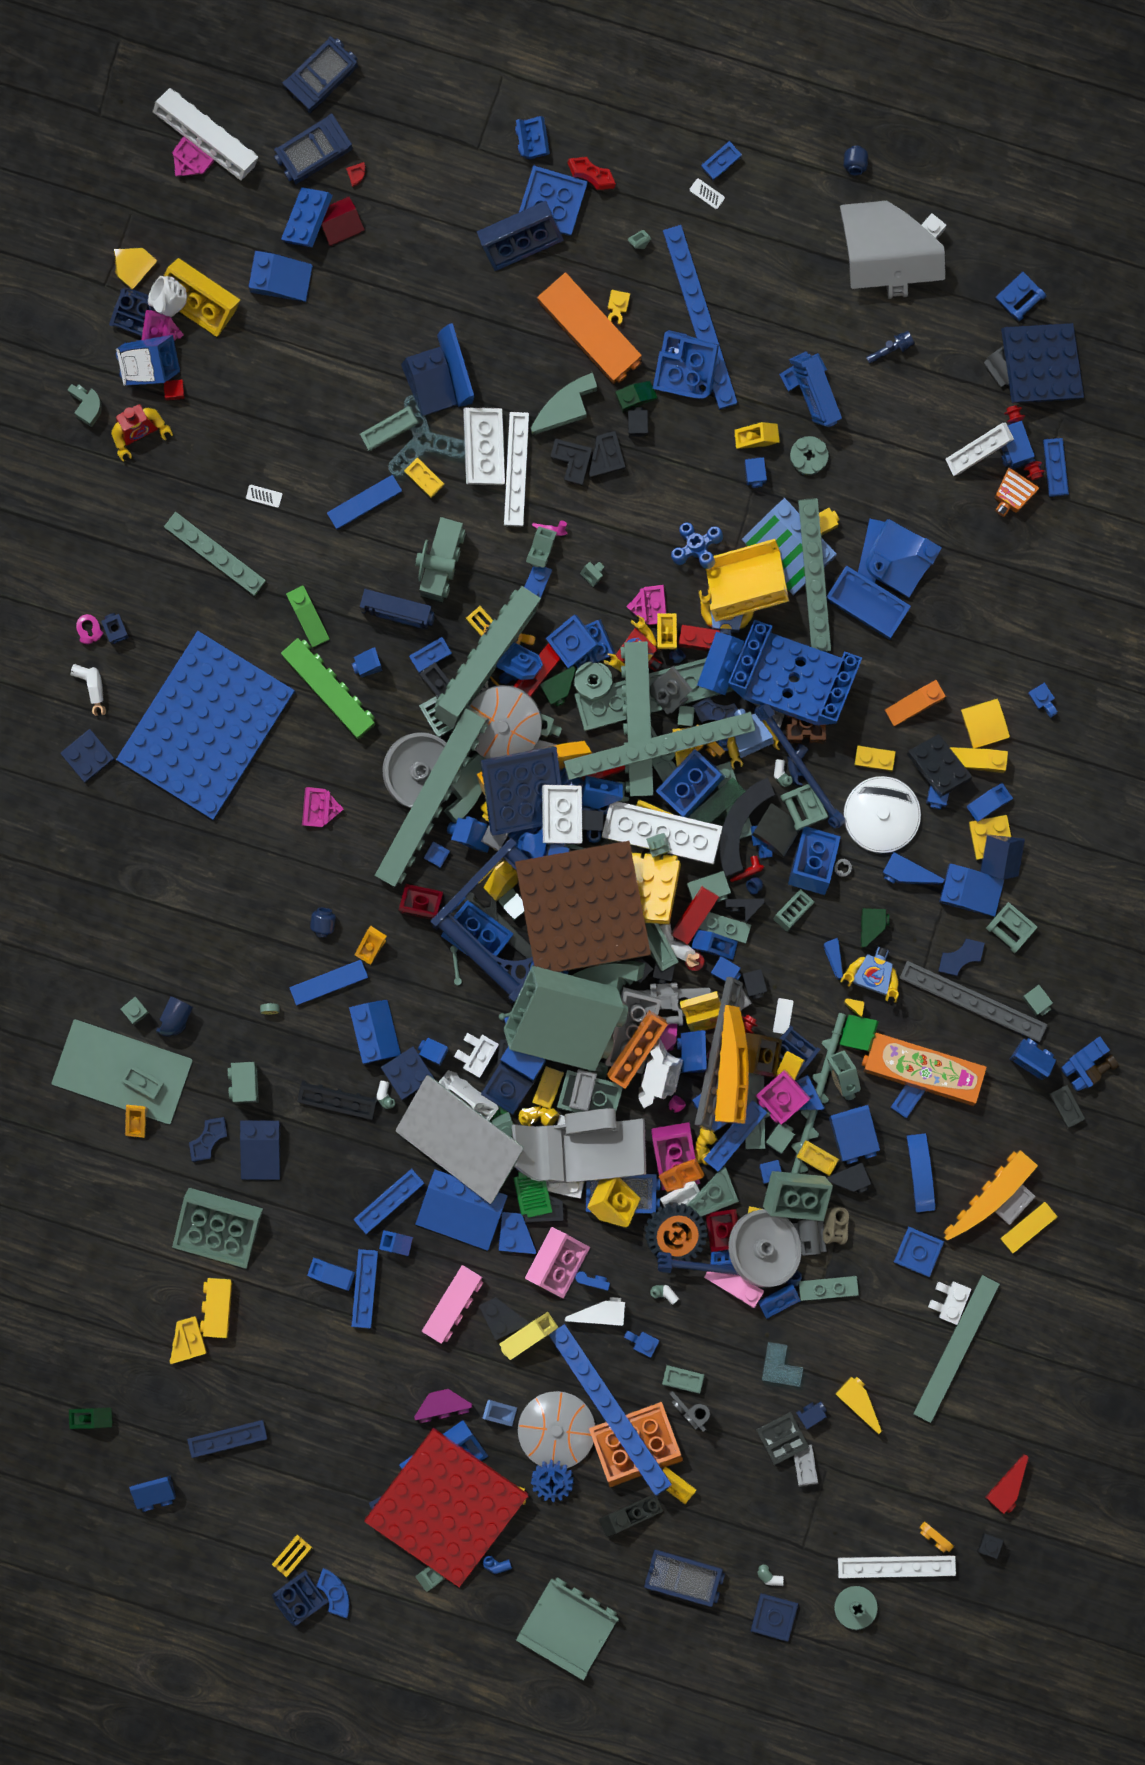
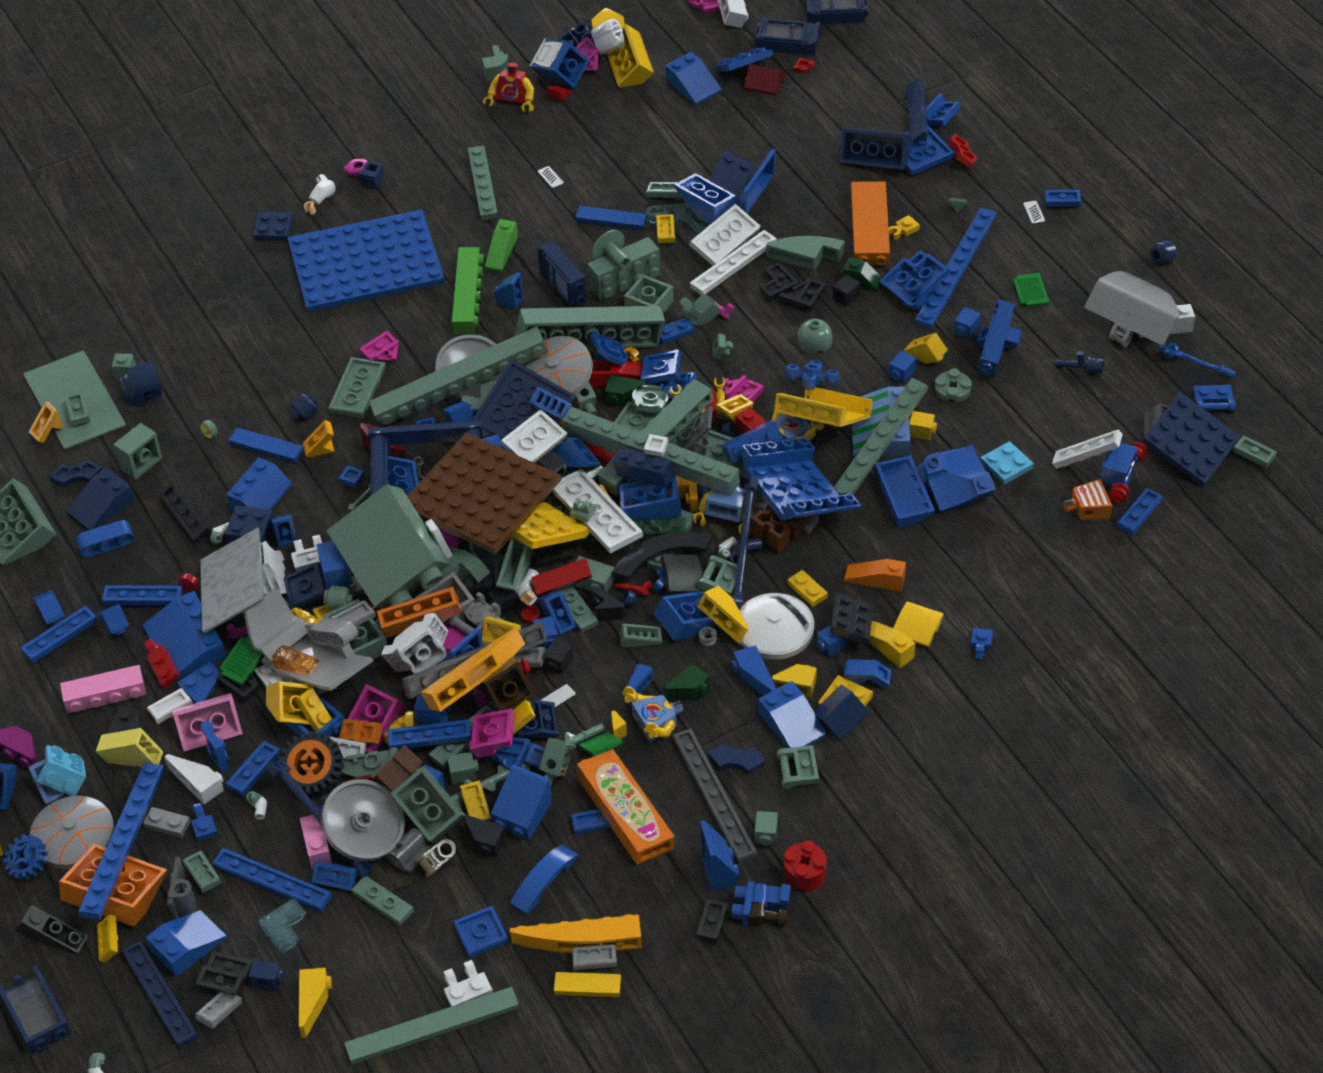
camera: 45 degrees right, 35 degrees down
none -> medium azure bracket [37,745,86,796]
none -> blue beam [76,520,134,557]
none -> dark blue tile [121,940,199,1049]
none -> light grey plate [143,807,191,838]
none -> red hinge [144,638,180,688]
none -> blue slope [146,910,227,977]
none -> white tile [147,688,192,724]
none -> red tile [178,573,199,592]
none -> blue tile [212,848,332,912]
none -> blue plate [226,741,281,796]
none -> clear orange slope [272,645,319,674]
none -> yellow plate [295,688,332,733]
none -> sand green head [324,585,354,611]
none -> sand green tile [328,357,386,419]
none -> blue plate [339,465,365,488]
none -> reddish brown brick [373,745,422,792]
none -> white tile [425,519,453,559]
none -> blue tile [524,743,545,769]
none -> blue slope [530,387,572,420]
none -> dark blue brick [612,447,675,488]
none -> sand green brick [624,274,673,313]
none -> white plate [644,434,668,457]
none -> blue slope [674,173,736,224]
none -> yellow slope [697,586,749,644]
none -> yellow slope [772,664,817,699]
none -> red brick [784,841,826,892]
none -> sand green cylinder [797,319,833,354]
none -> dark blue tile [906,77,928,144]
none -> blue brick [954,307,981,339]
none -> medium azure plate [980,441,1034,485]
none -> green window [1013,273,1050,307]
none -> blue piece [1158,343,1236,378]
none -> sand green plate [1233,435,1277,468]

